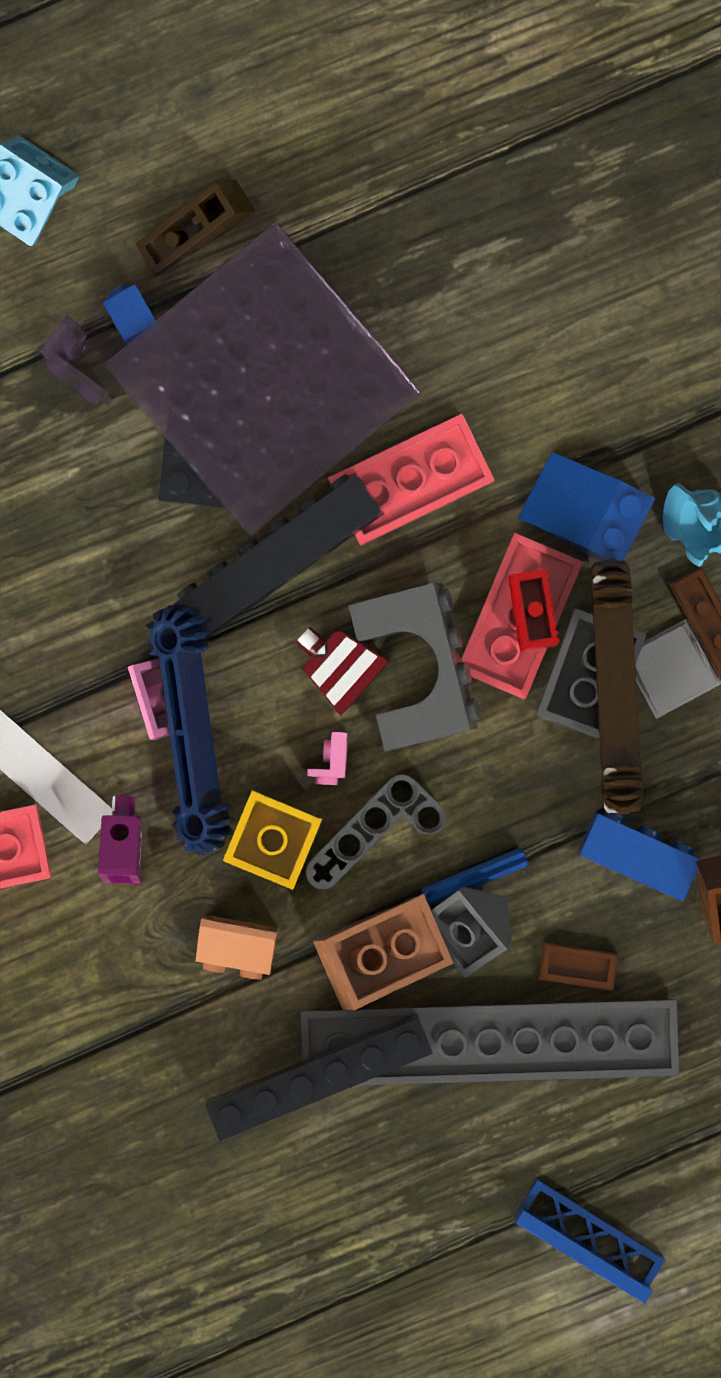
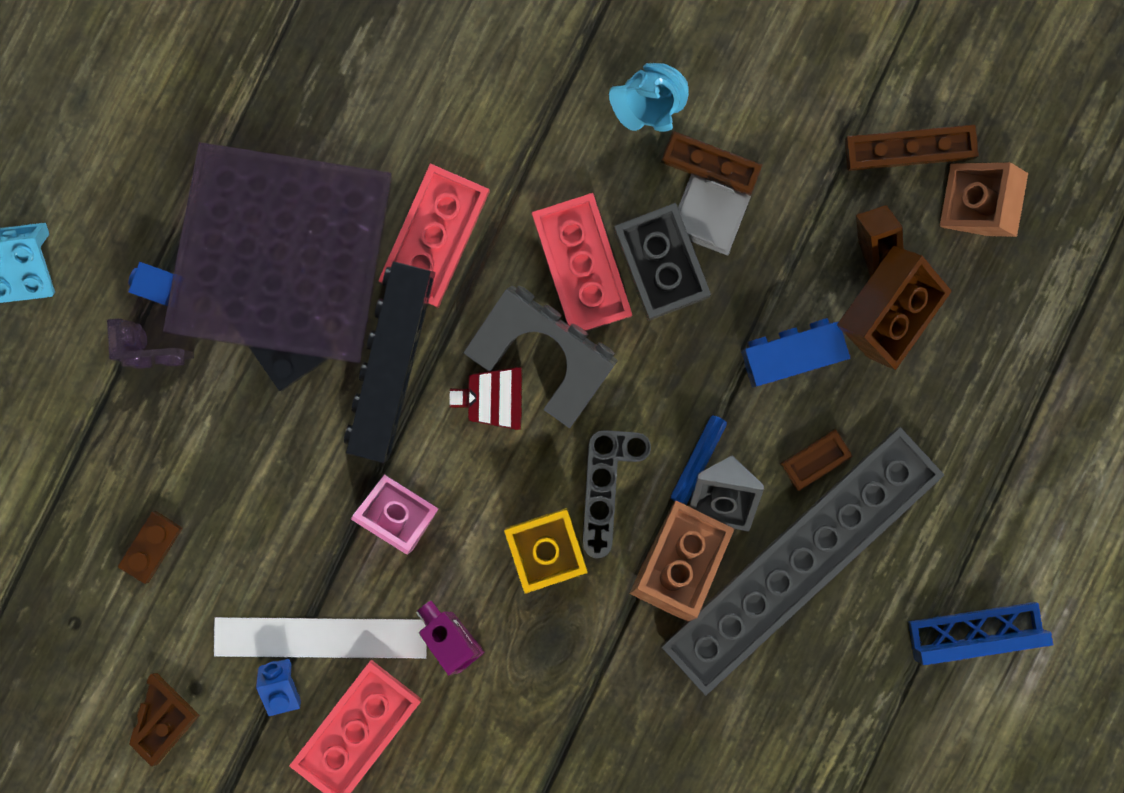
camera: 40 degrees left, 0 degrees up
dark brown slope [136,180,255,275] -> none
dark blue arm [145,604,235,855] -> none
slope [195,915,279,980] -> none
black brick [205,1014,433,1141] -> none
bright pink bracket [307,732,348,785] -> none
red brick [508,569,560,652] -> none
blue slope [518,452,655,562] -> none
dark brown arm [590,559,643,815] -> none

